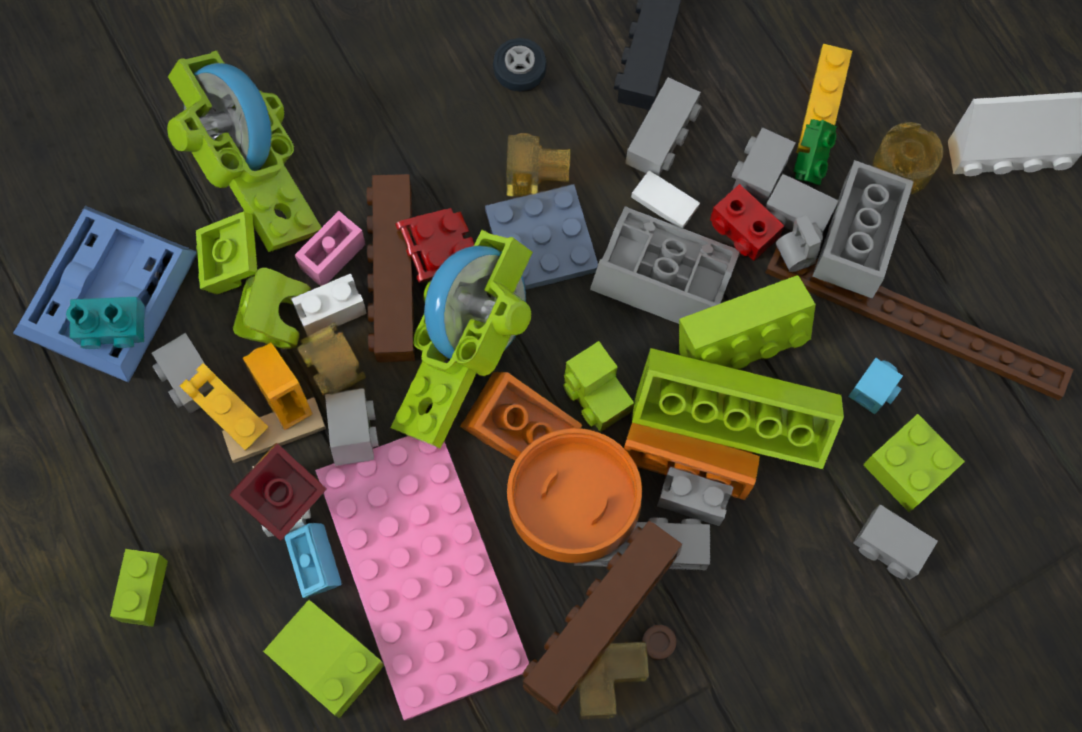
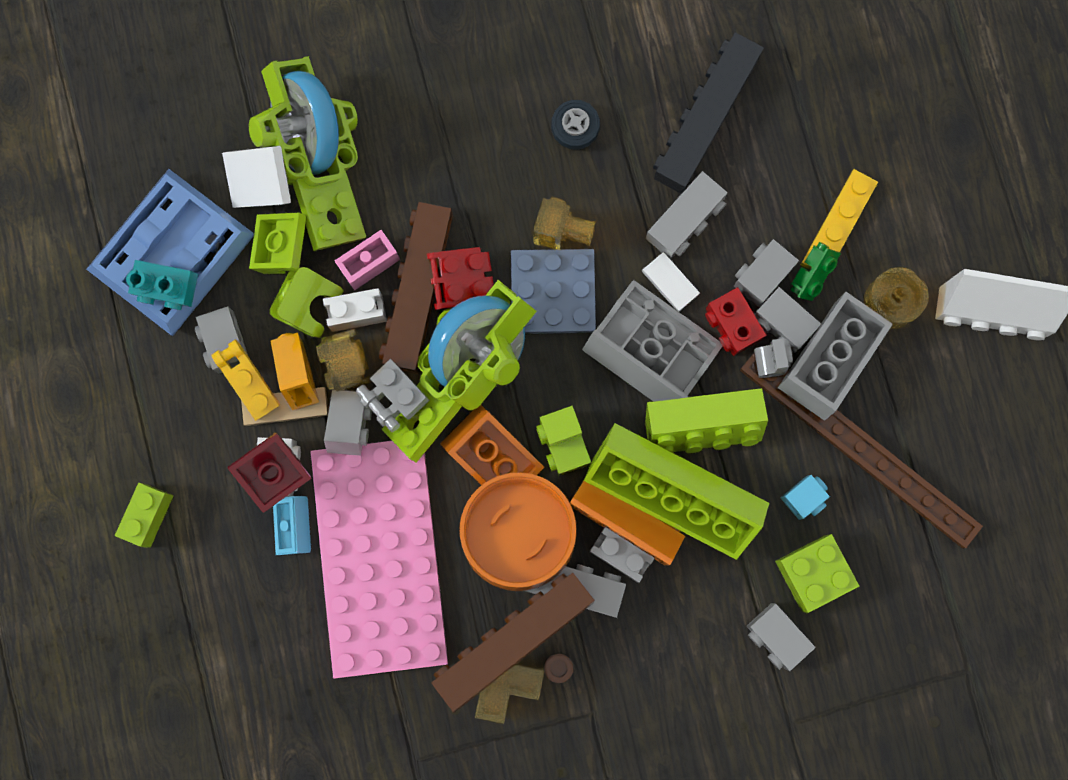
camera: 20 degrees right, 10 degrees up
lime slope [263,600,384,718] -> none
none -> white tile [222,146,291,208]
none -> light grey plate [356,359,429,432]

